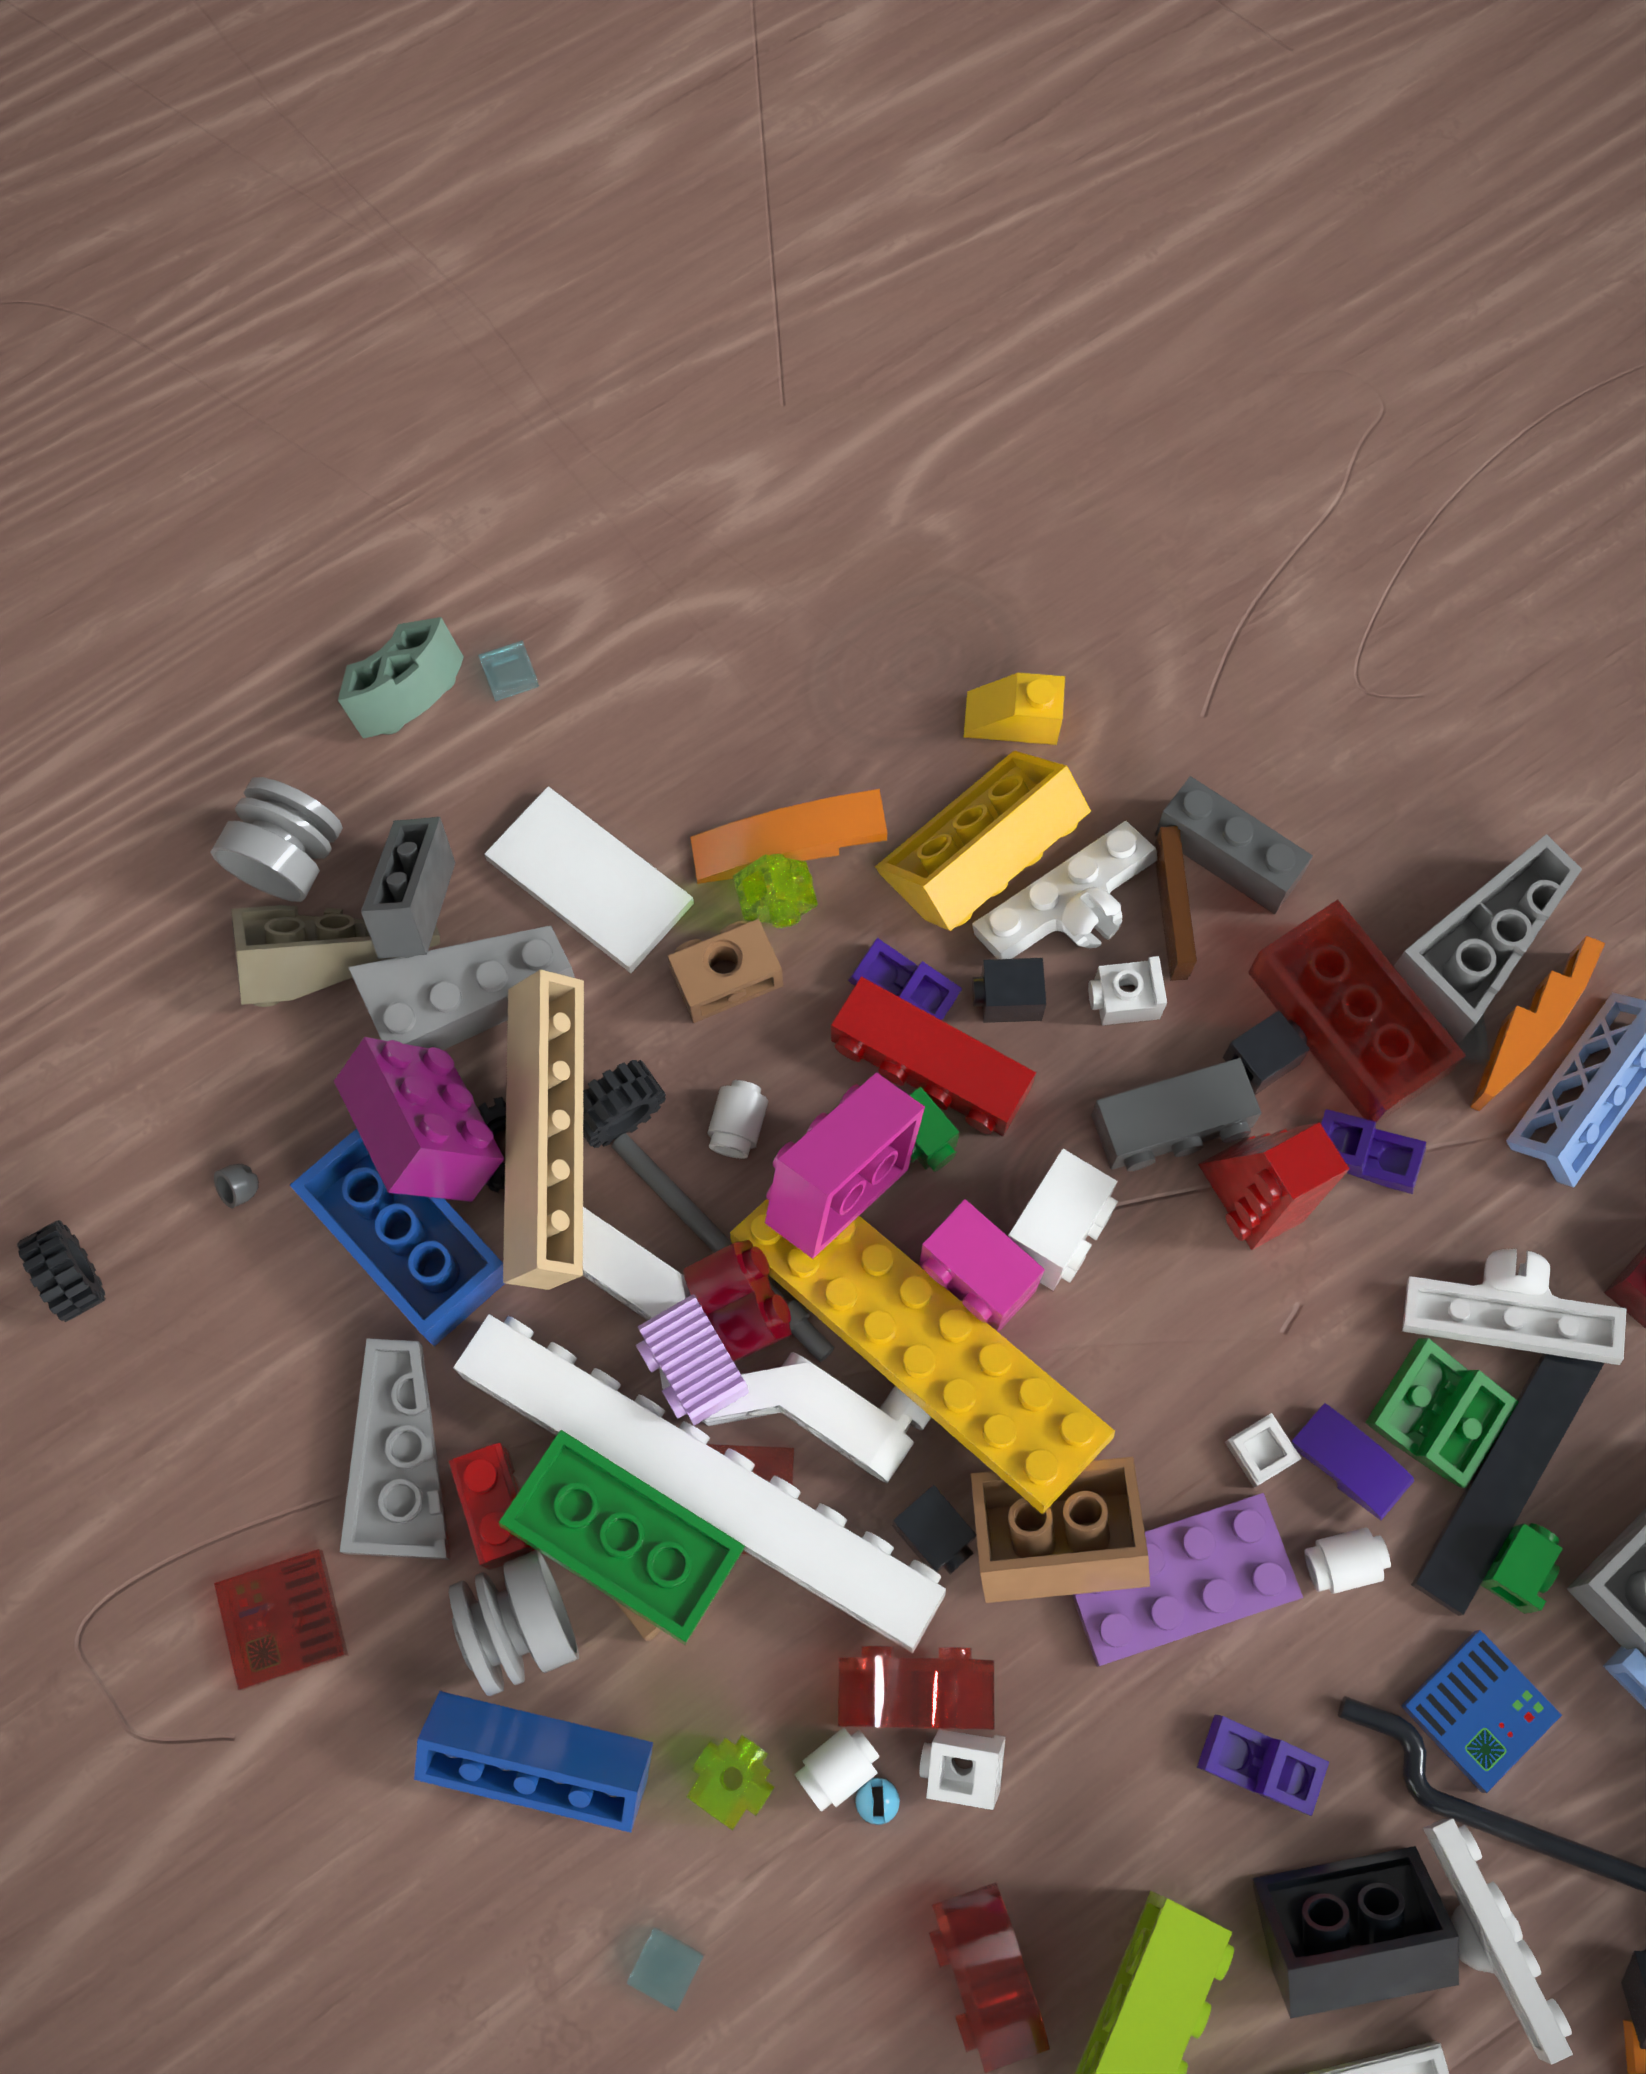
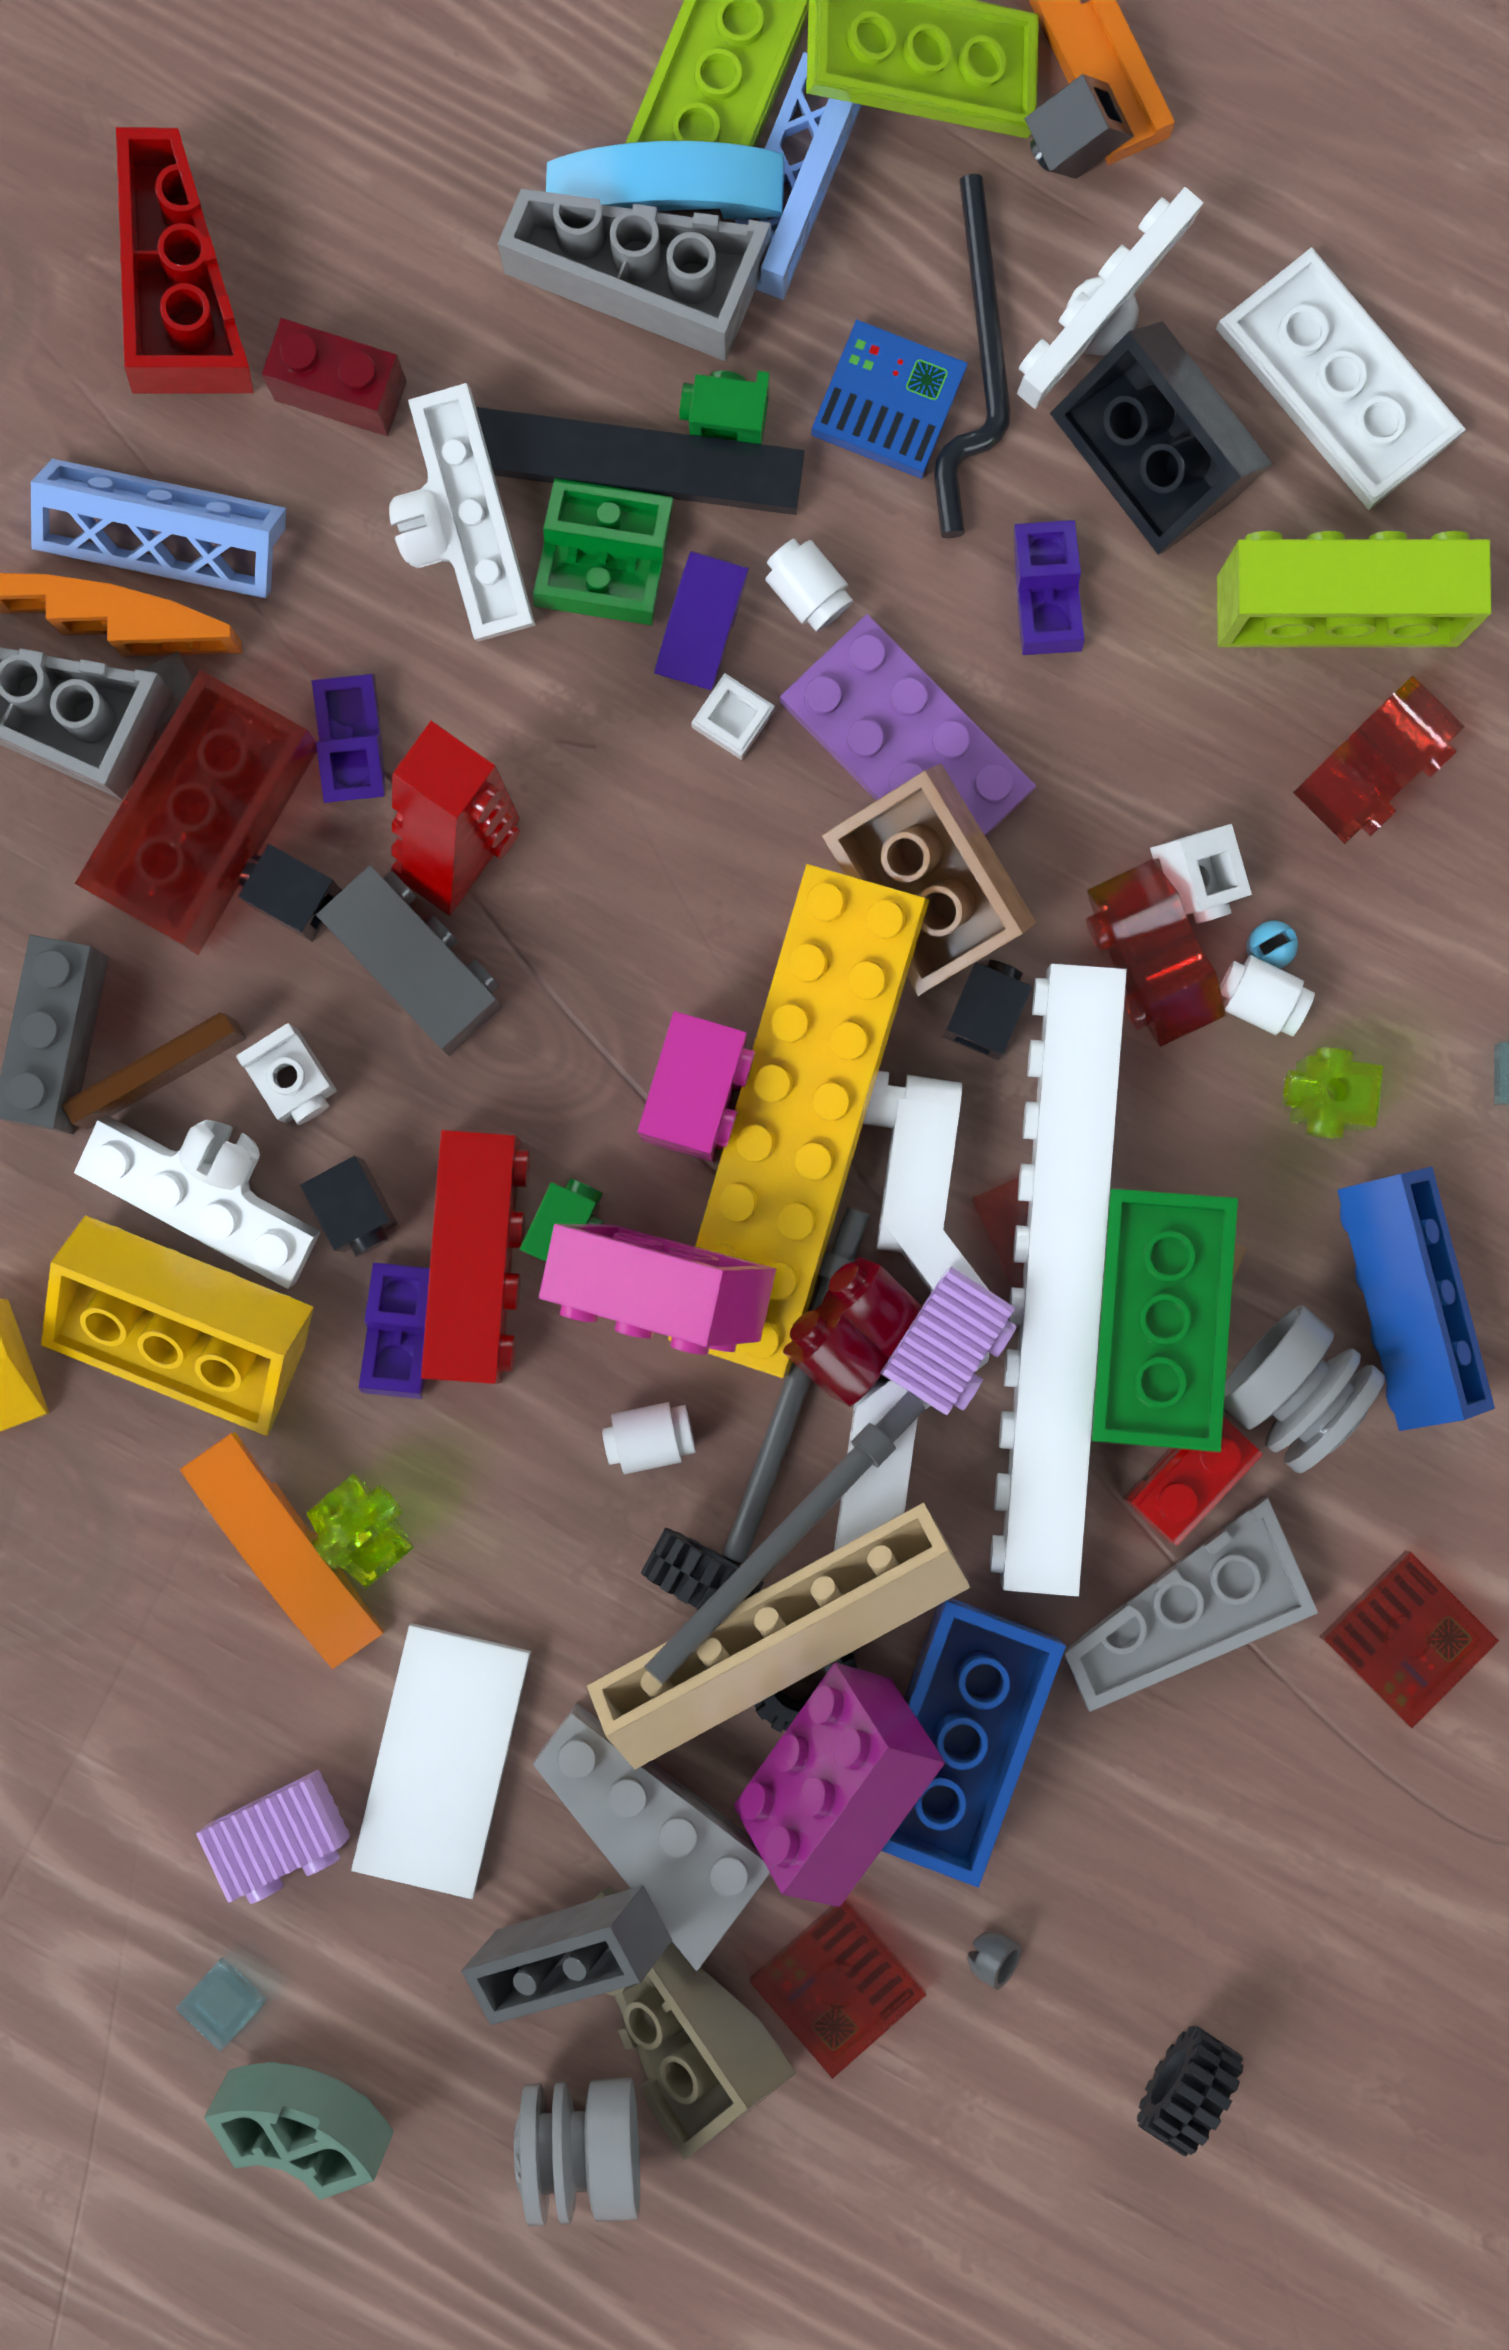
camera: 115 degrees left, 15 degrees up
medium nougat brick [668,919,783,1023] -> none
white brick [1008,1149,1118,1291] -> none
none -> lavender brick [196,1770,350,1904]
none -> dark grey bar [644,1392,925,1685]
none -> clear red tile [750,1898,927,2079]

